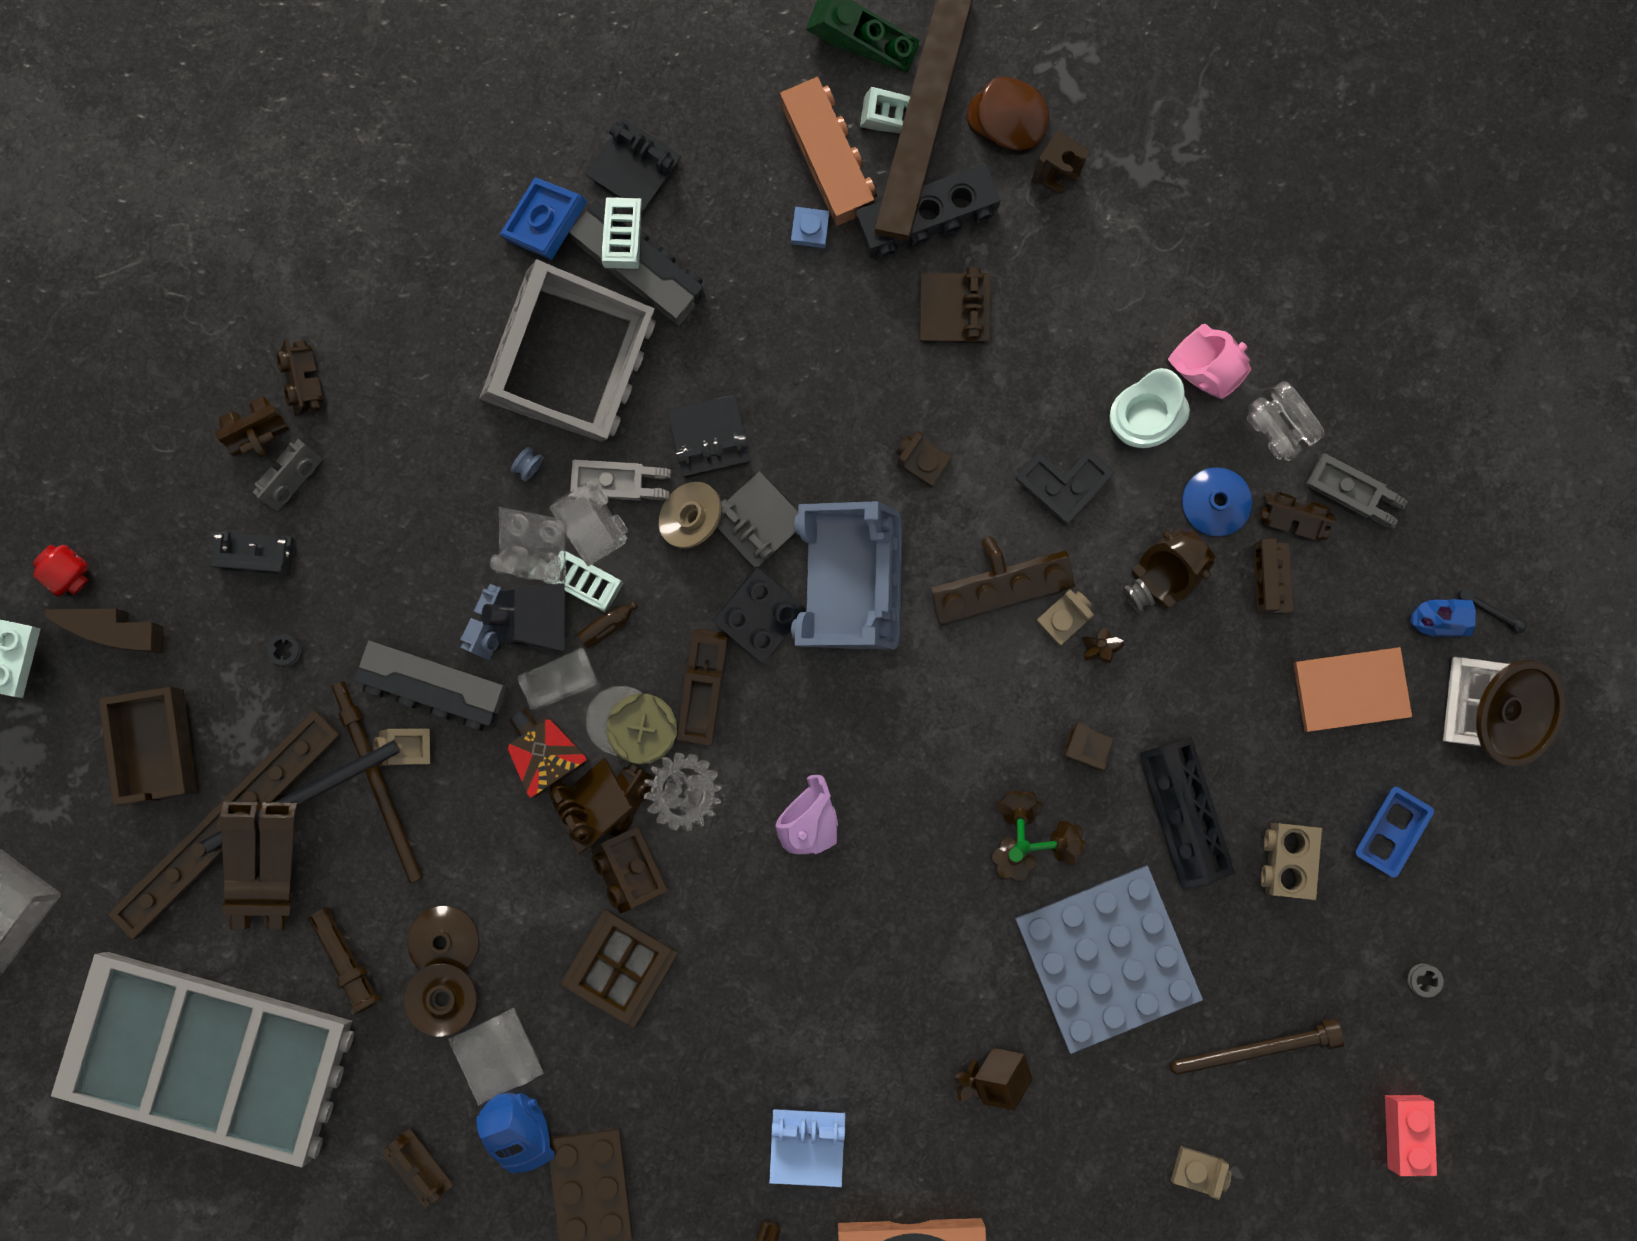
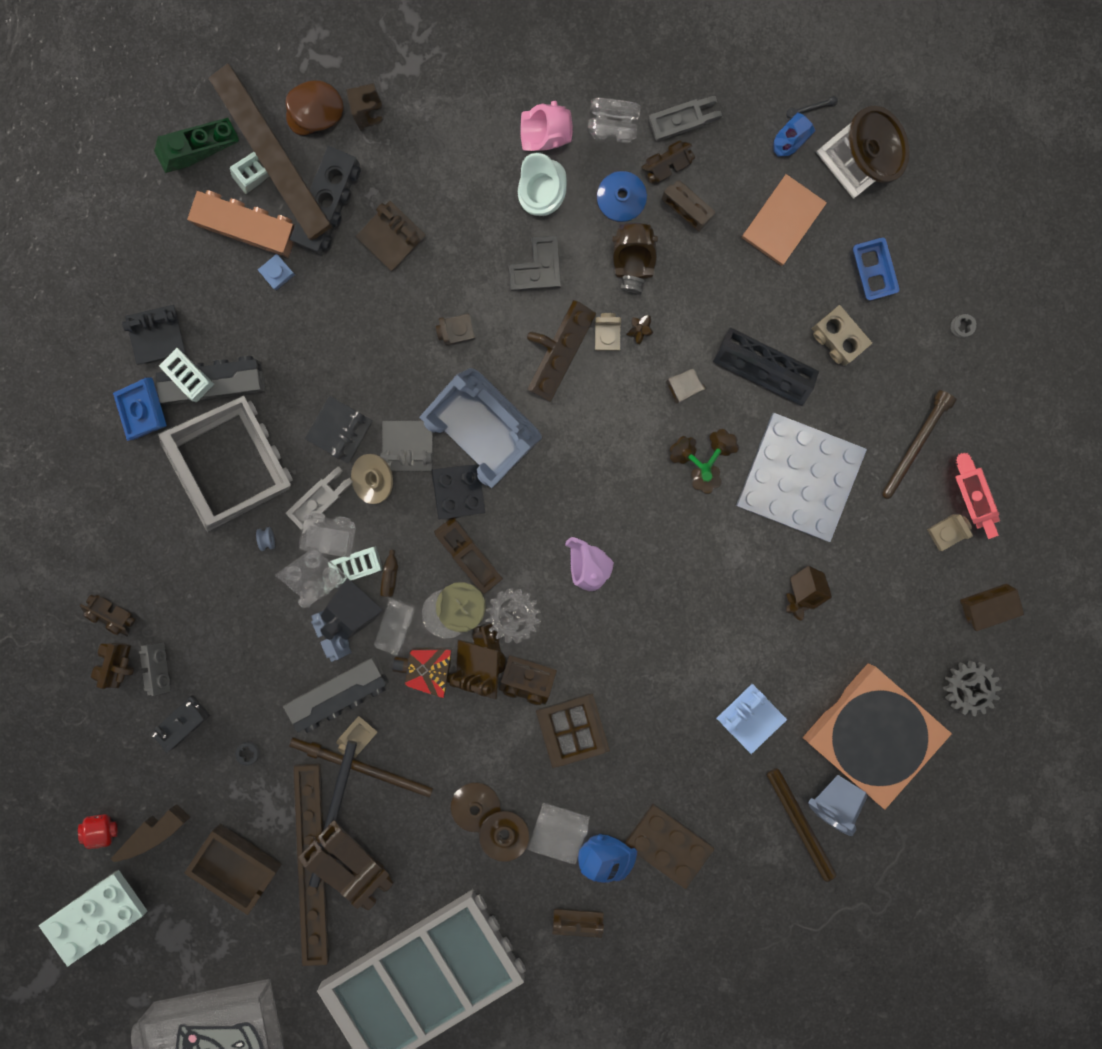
camera: 40 degrees left, 5 degrees up
dark brown pin [307,907,382,1015] -> none
coral brick [1385,1095,1437,1176] -> none
none -> coral hinge [956,453,1000,539]

